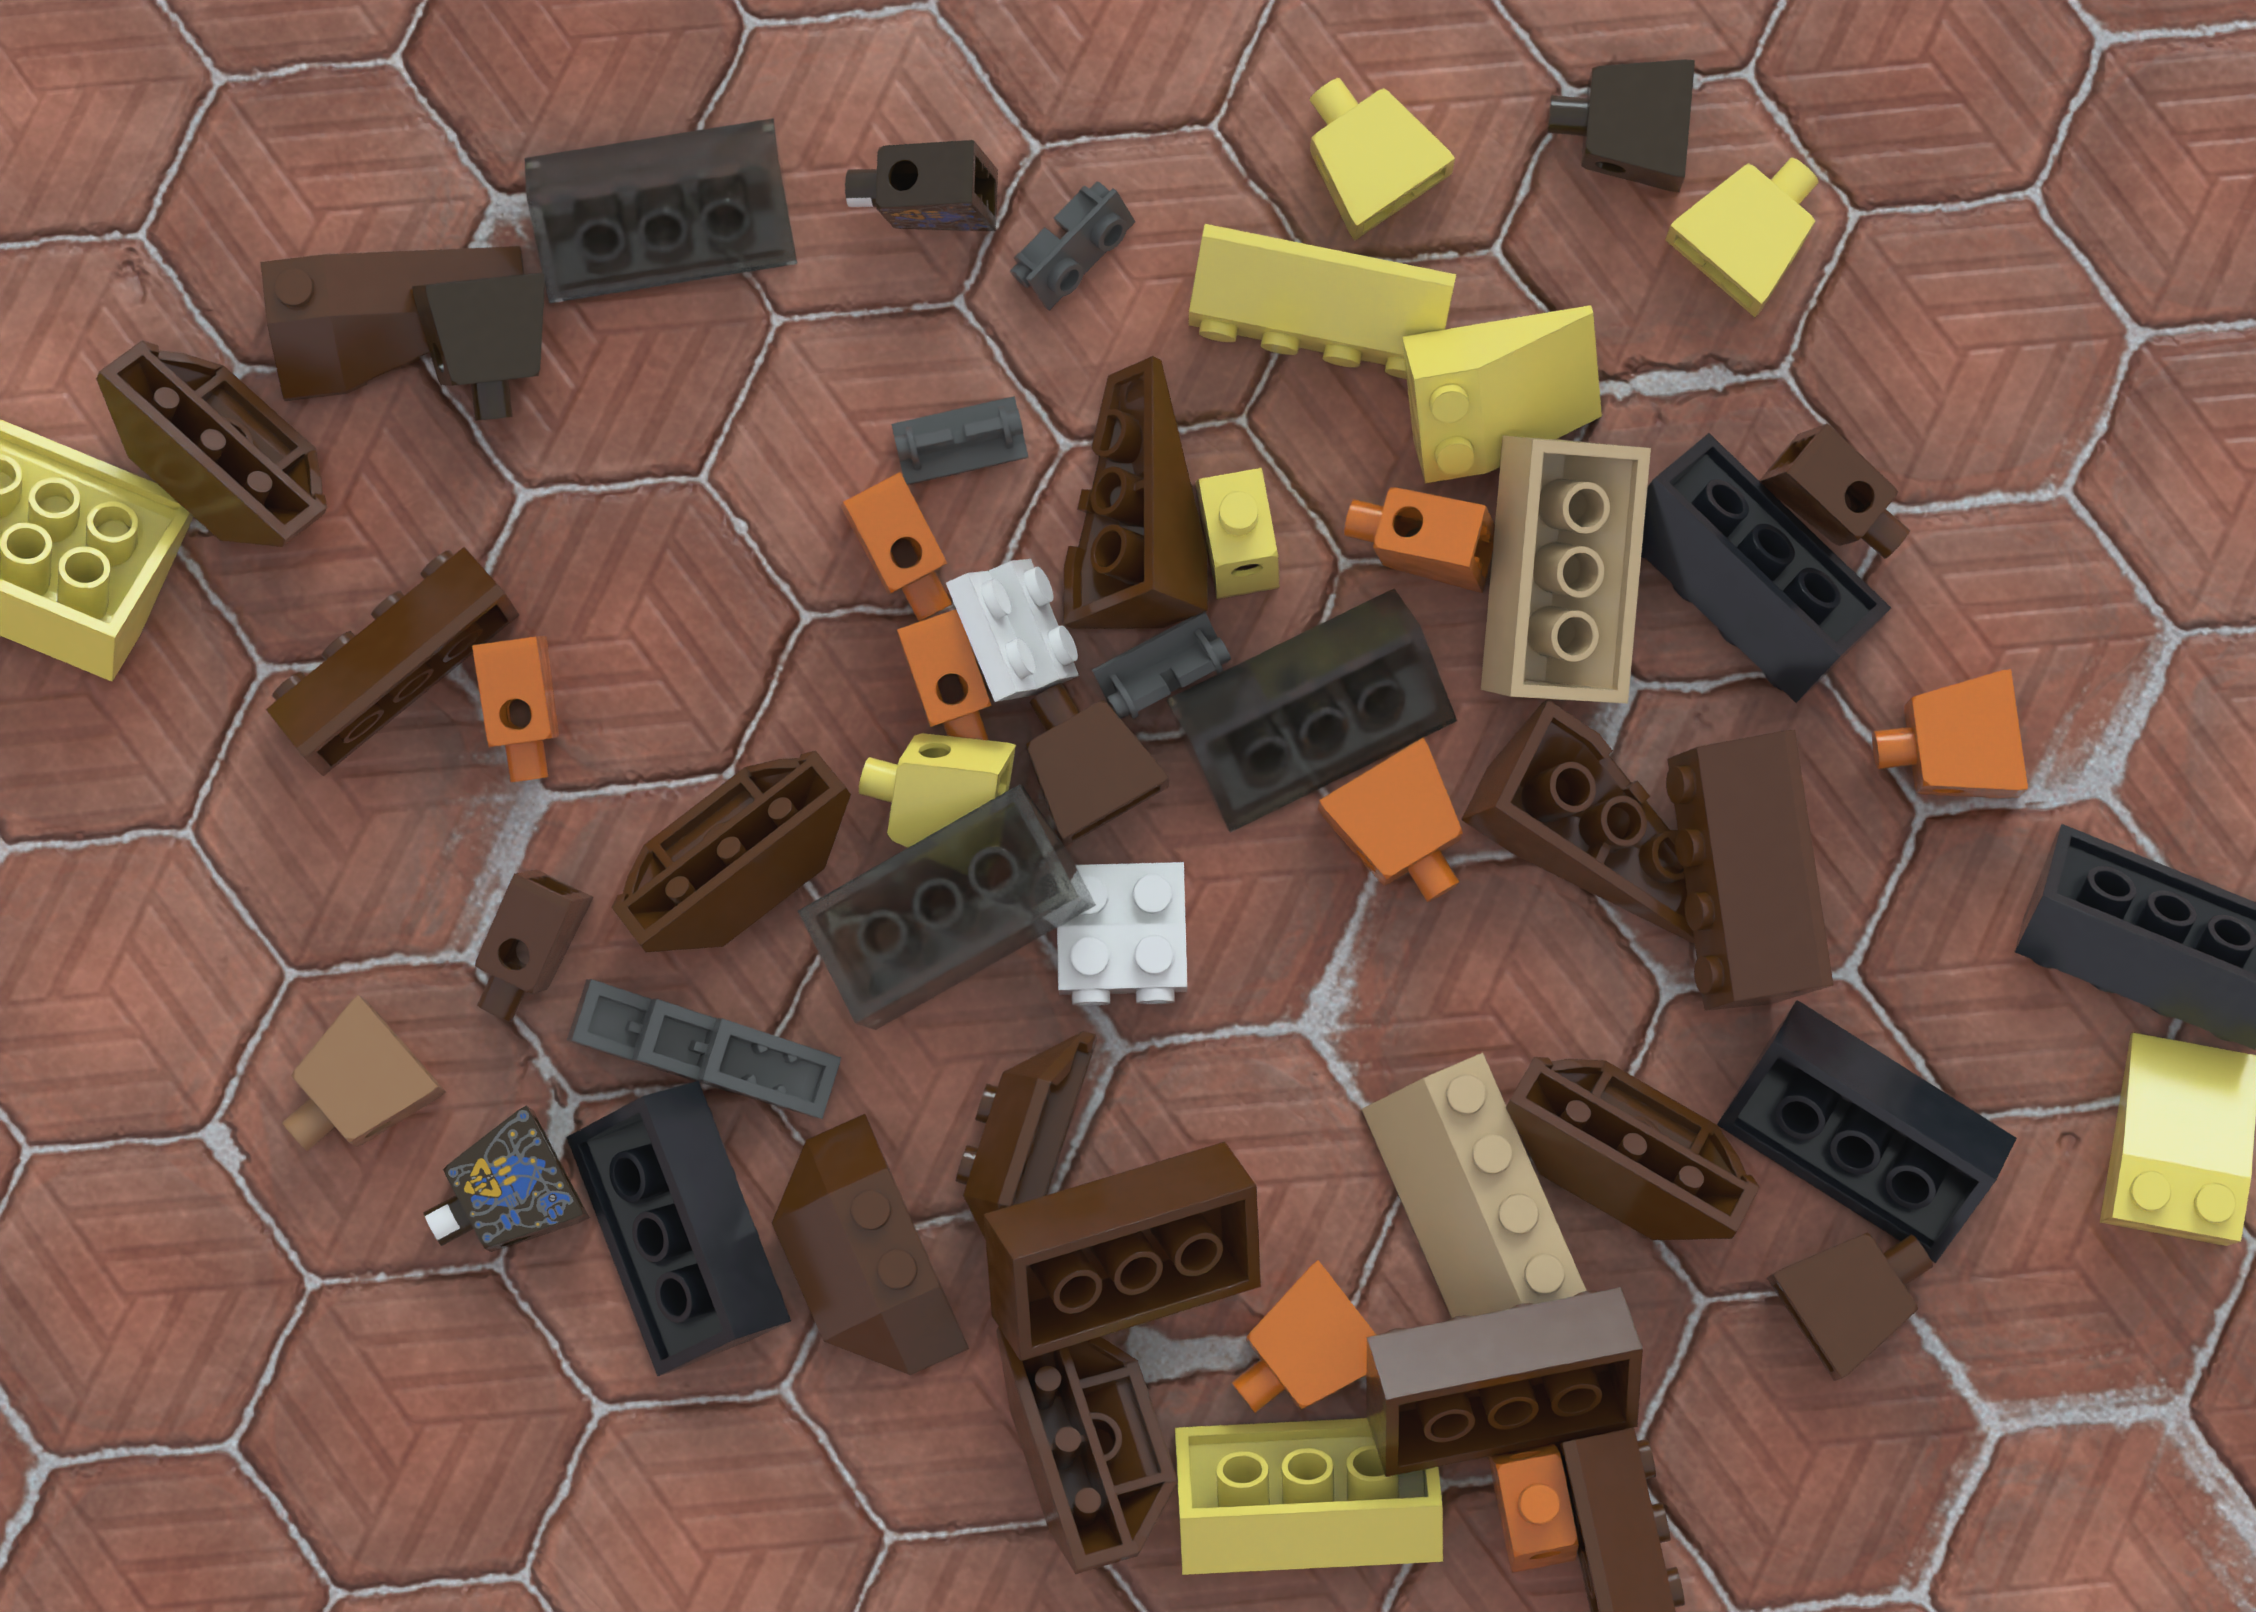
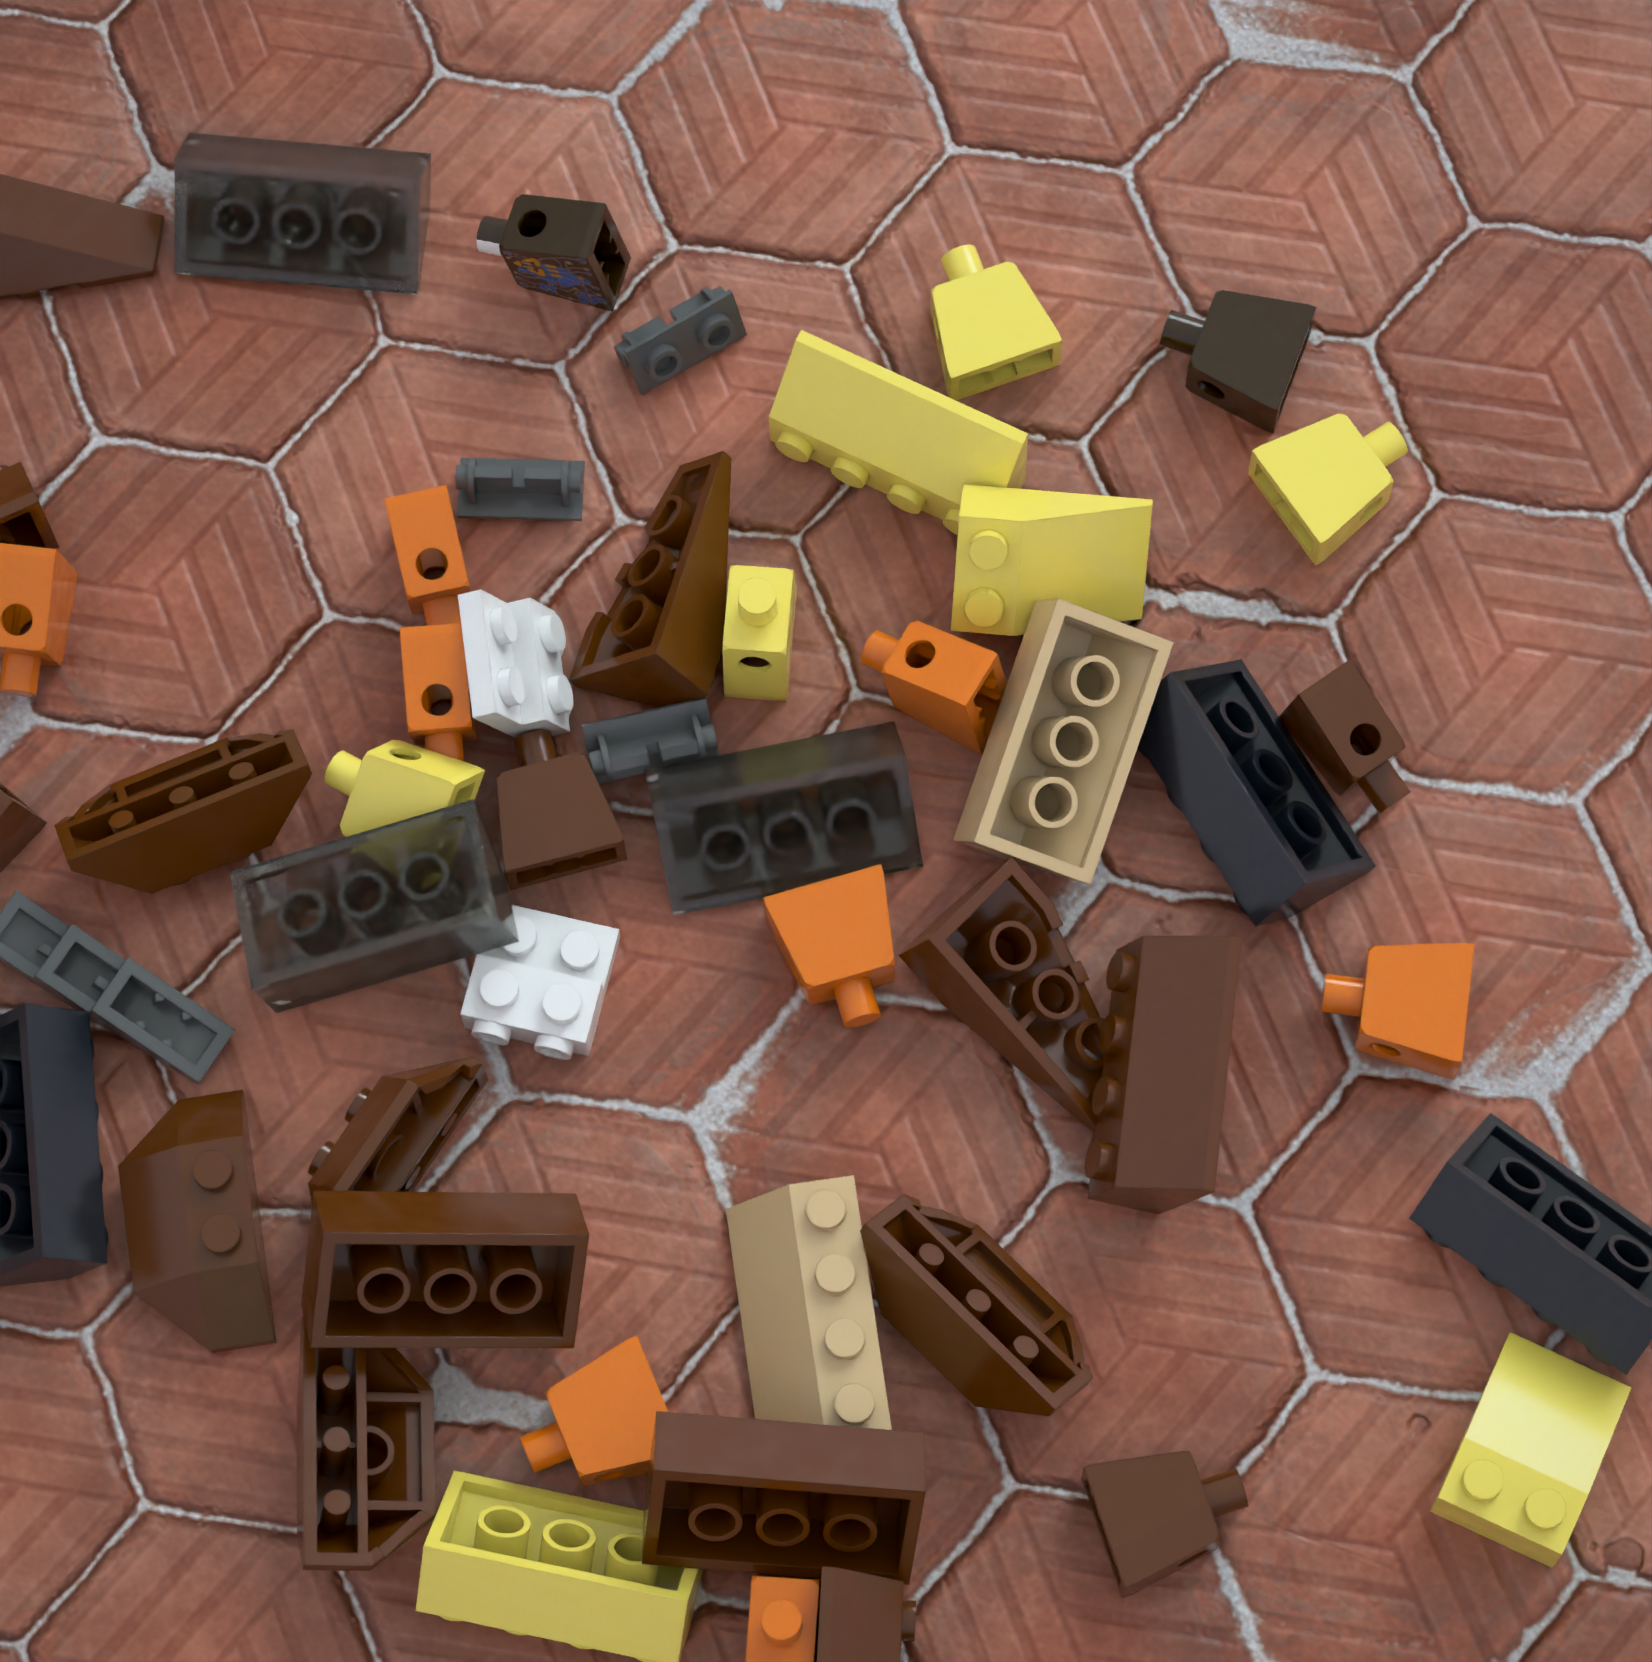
camera: 15 degrees right, 10 degrees down
dark brown torso [412,273,545,421] -> none
black slope [1717,1000,2017,1263] -> none

